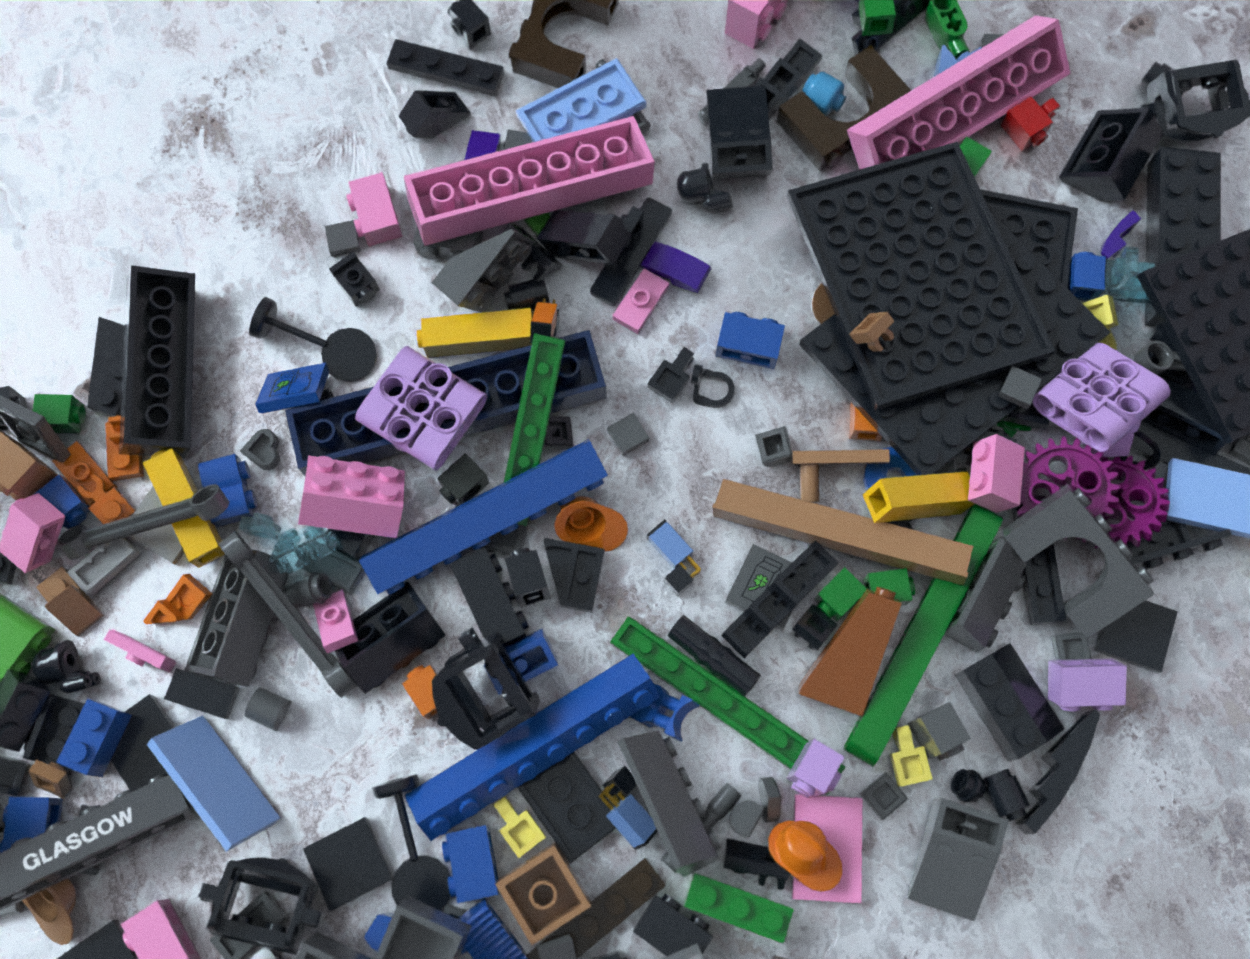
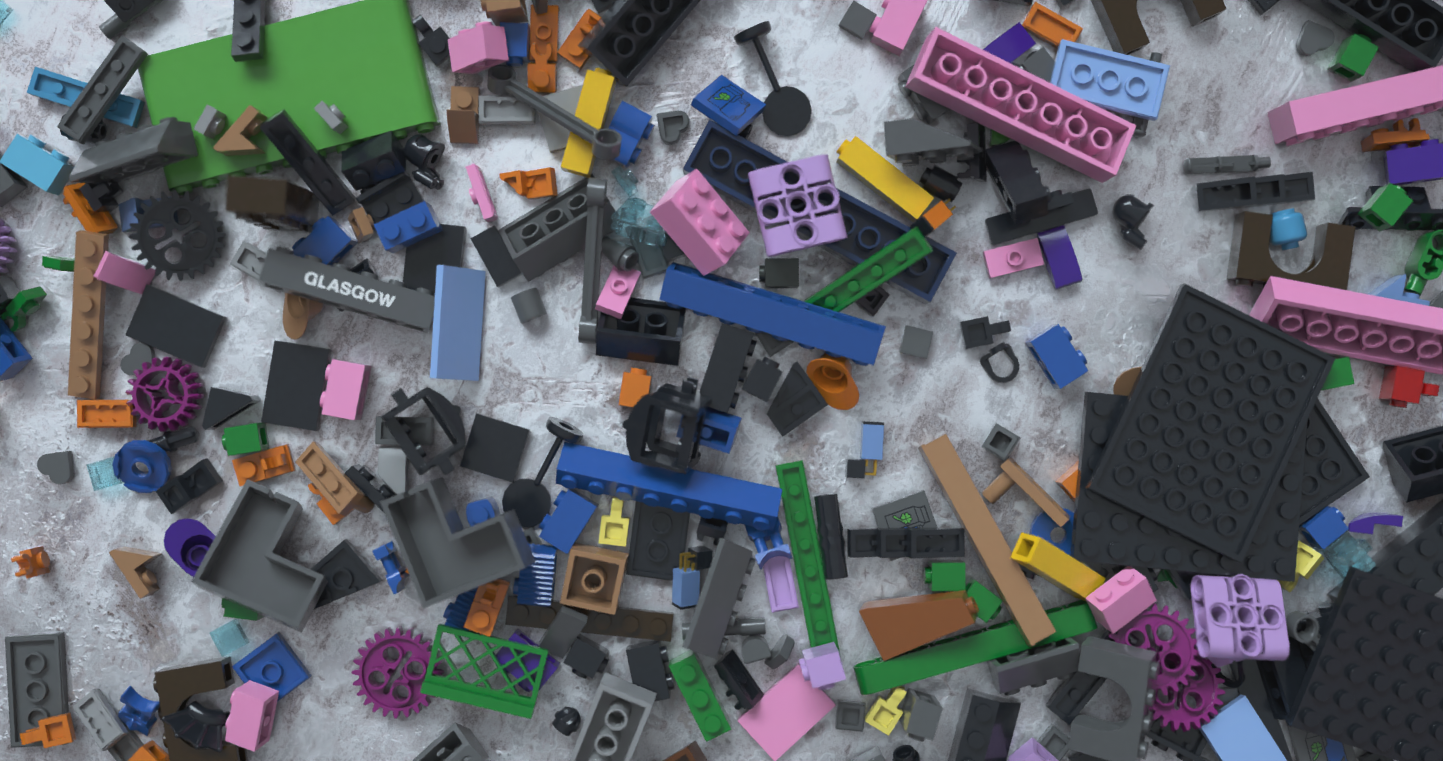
camera: 40 degrees right, 15 degrees up
black brick [329,252,380,307] -> none
black slope [706,86,773,179] -> none
orange piece [768,821,843,892] -> none
black tile [792,604,838,650] -> none
medium nougat tile [849,312,895,352] -> none
dark grey tile [998,366,1042,409] -> none
none -> black tile [696,517,728,545]
none -> lavender tile [763,556,799,613]
none -> orange tile [1022,2,1083,49]

